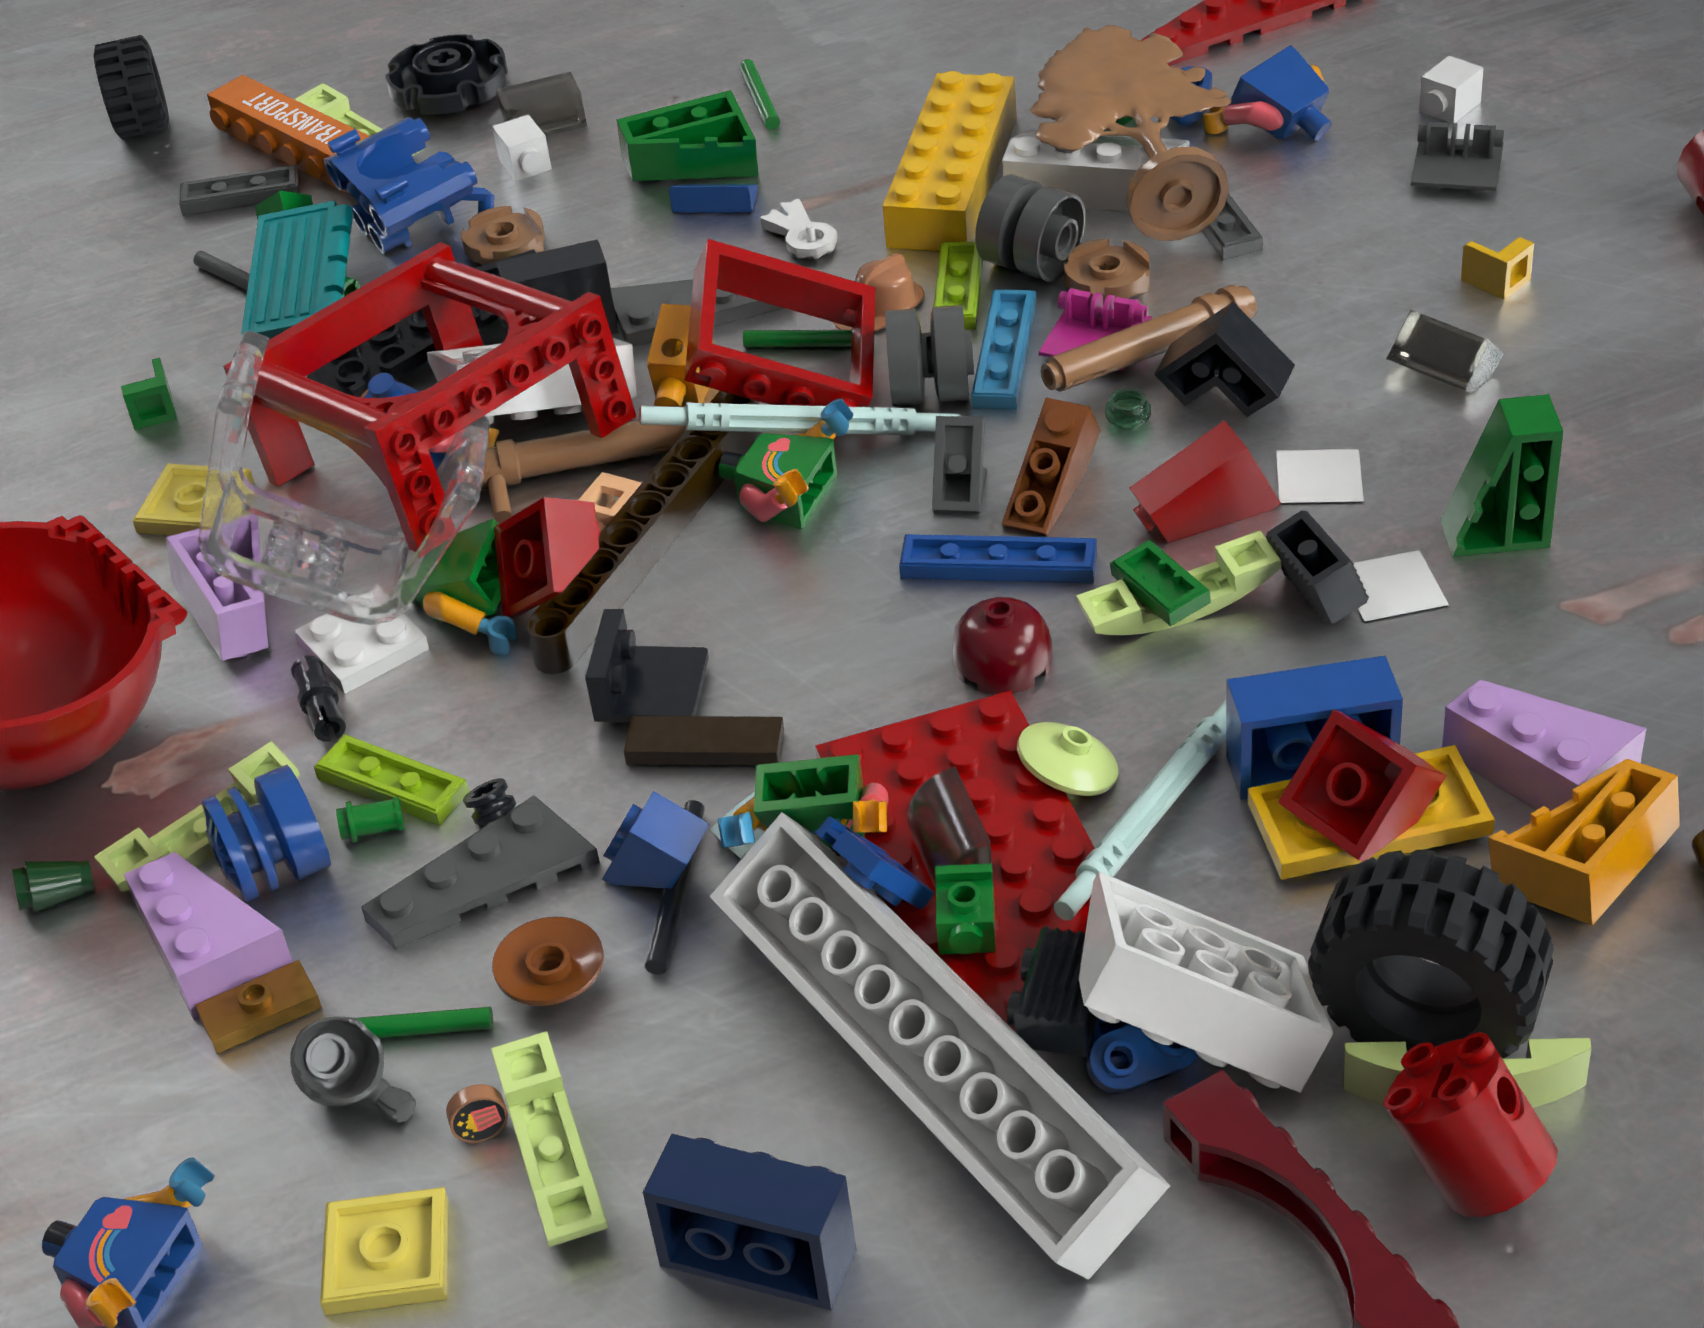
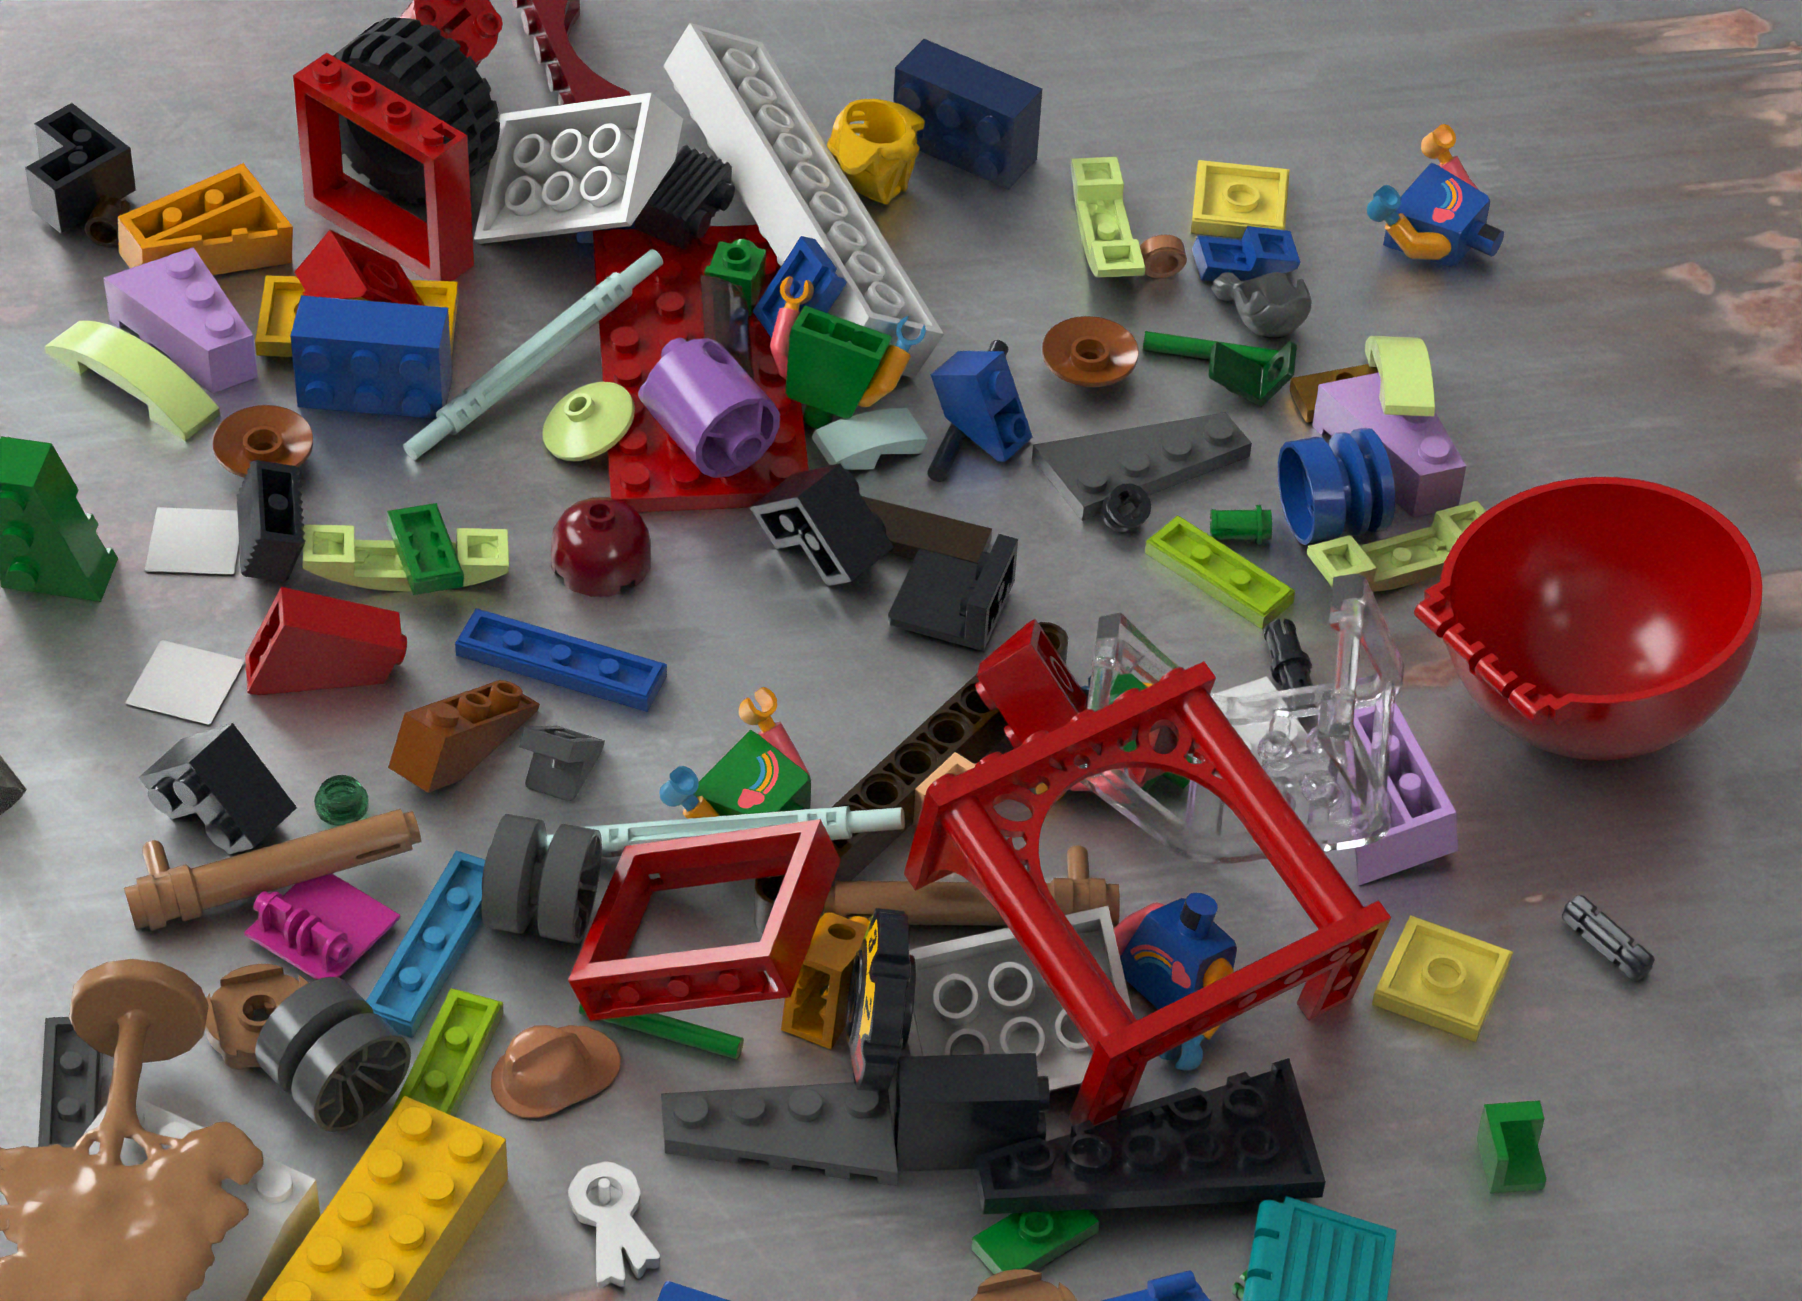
camera: 175 degrees left, 5 degrees up
none -> yellowish green slope [45,321,220,441]
none -> dark orange dish [212,405,313,478]
none -> red window [293,52,474,281]
none -> medium lavender cylinder [638,338,780,478]
none -> black brick [749,463,894,586]
none -> yellow piece [826,99,925,205]
none -> black piece [846,908,916,1093]
none -> blue slope [1192,226,1300,281]
none -> dark green bracket [1208,341,1297,407]
none -> yellowish green slope [1365,336,1435,417]

